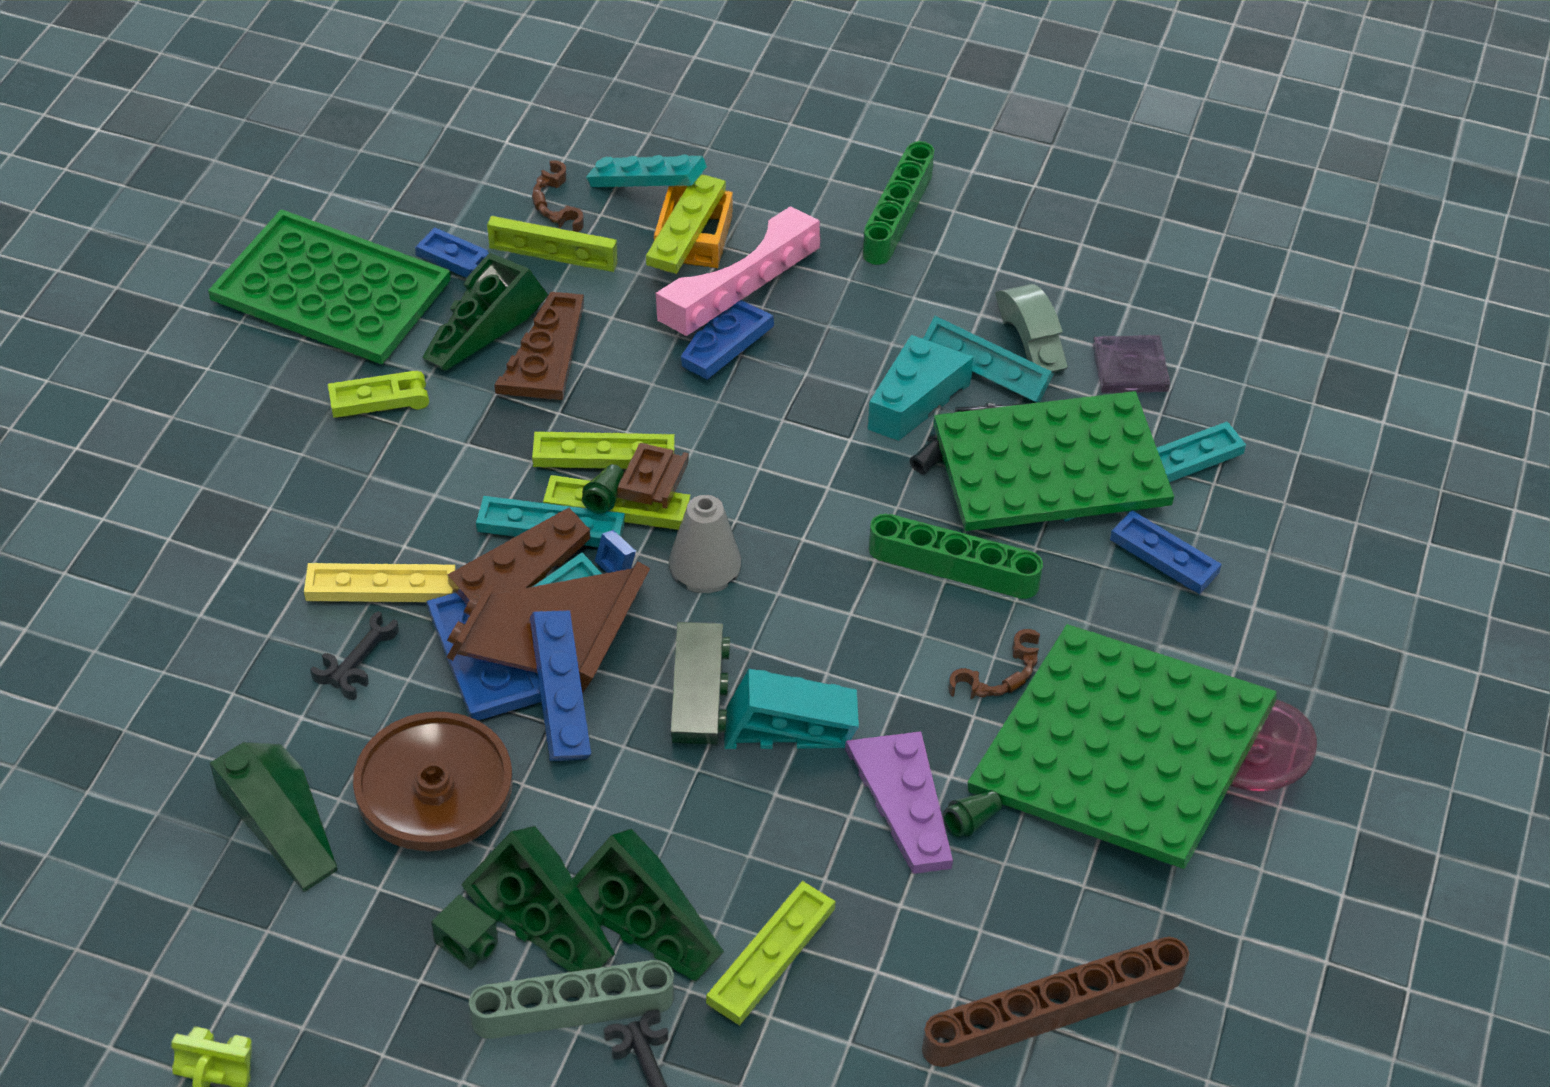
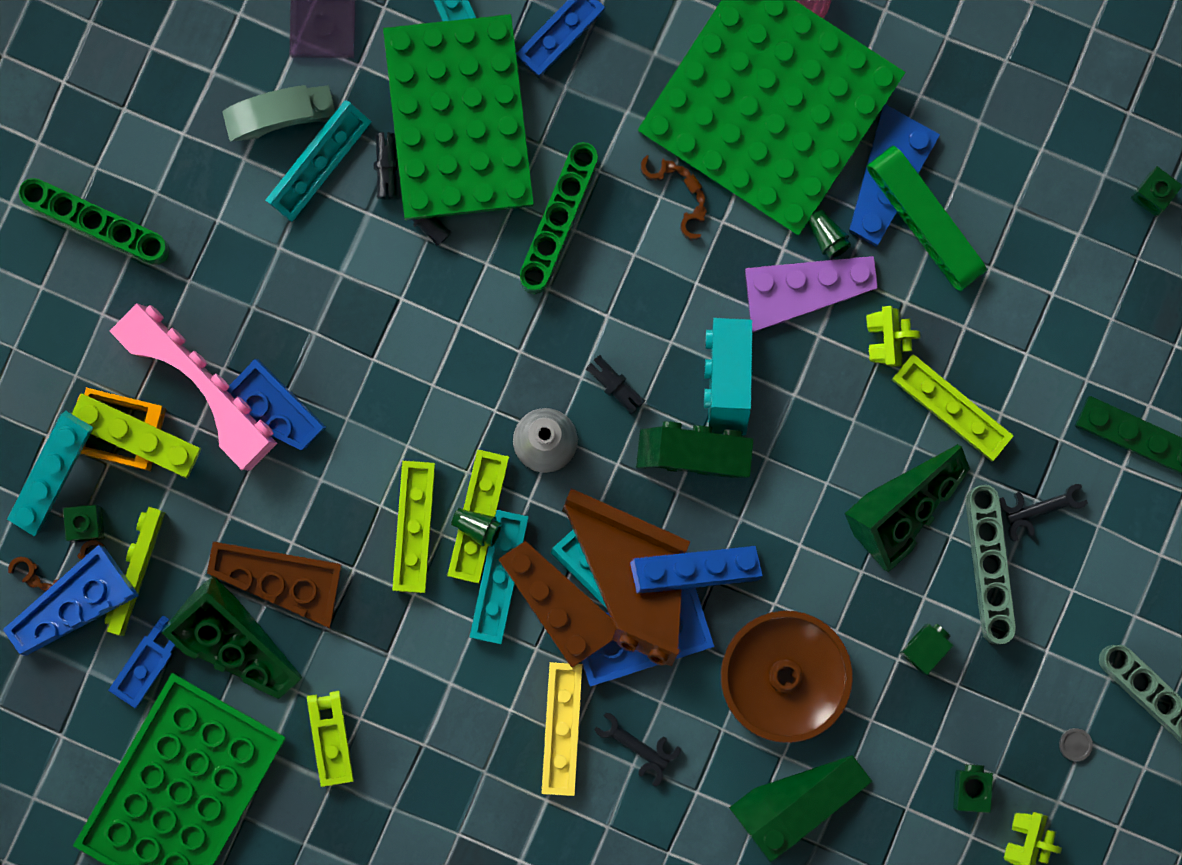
camera: 90 degrees left, 35 degrees up
dark green wedge [461,826,616,972] -> none
blue plate [595,530,636,573] -> none
reddish brown plate [617,443,689,509] -> none
teal wedge [867,335,974,441] -> none
reddish brown beam [922,937,1190,1067] -> none
none -> blue wing [3,545,139,656]
none -> dark green brick [63,505,105,543]
none -> black pin [585,355,646,415]
none -> blue wing [848,104,940,247]
none -> lime hips [866,306,921,367]
none -> green beam [867,146,987,291]
none -> dark green brick [953,764,993,813]

